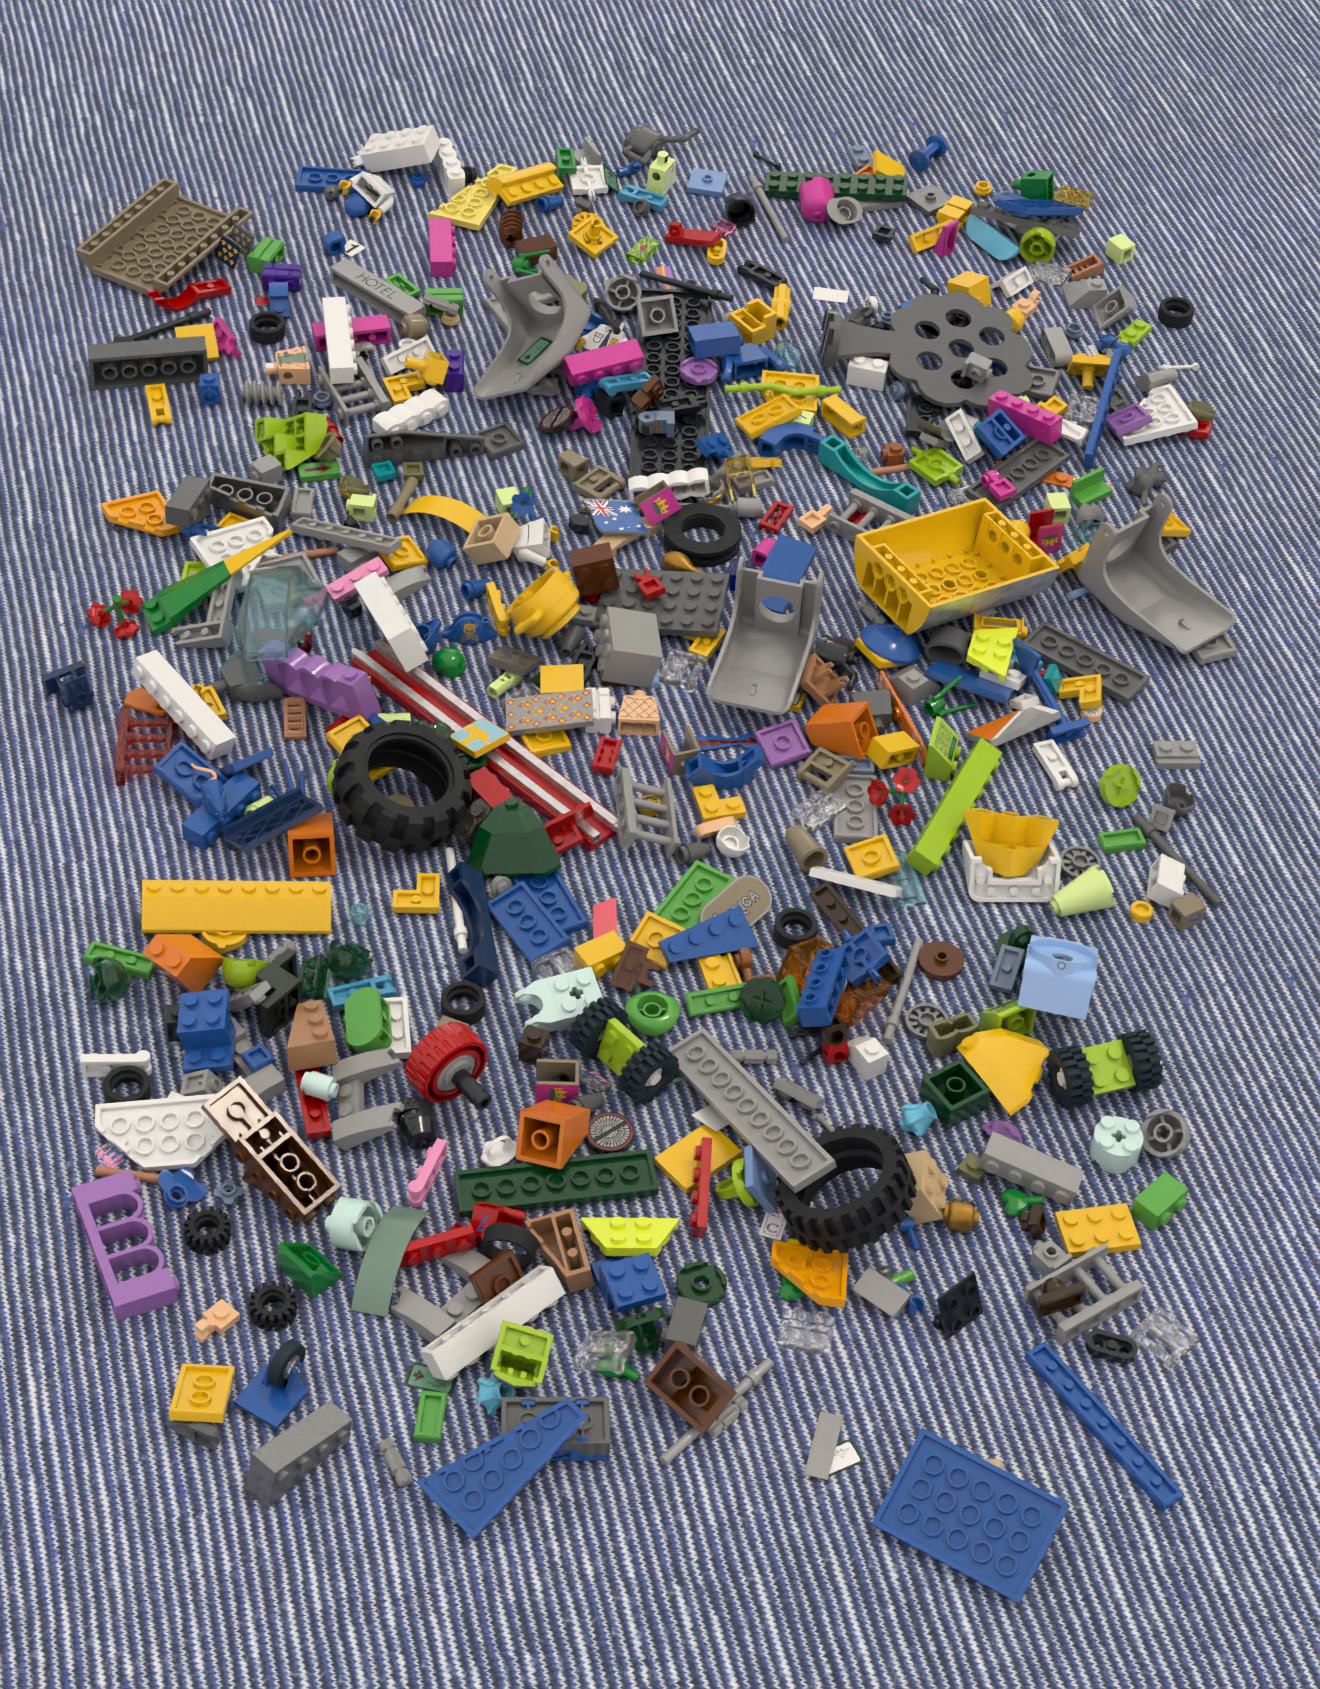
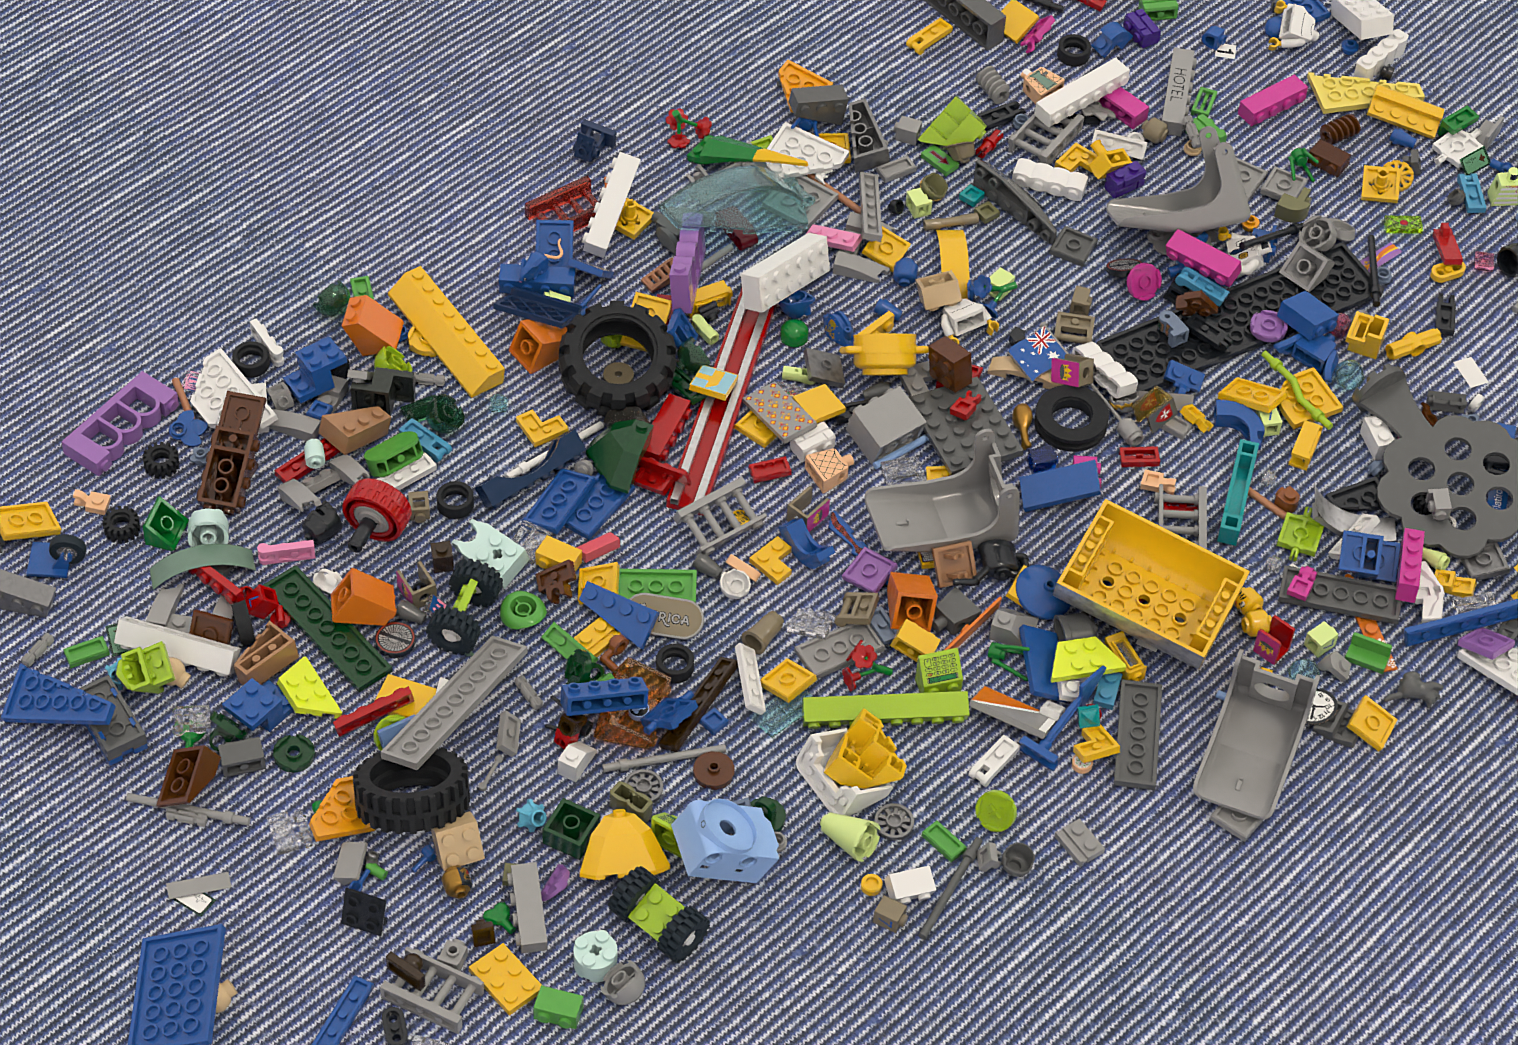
camera: 60 degrees right, 5 degrees up
blue brick [199,373,221,405] -> none

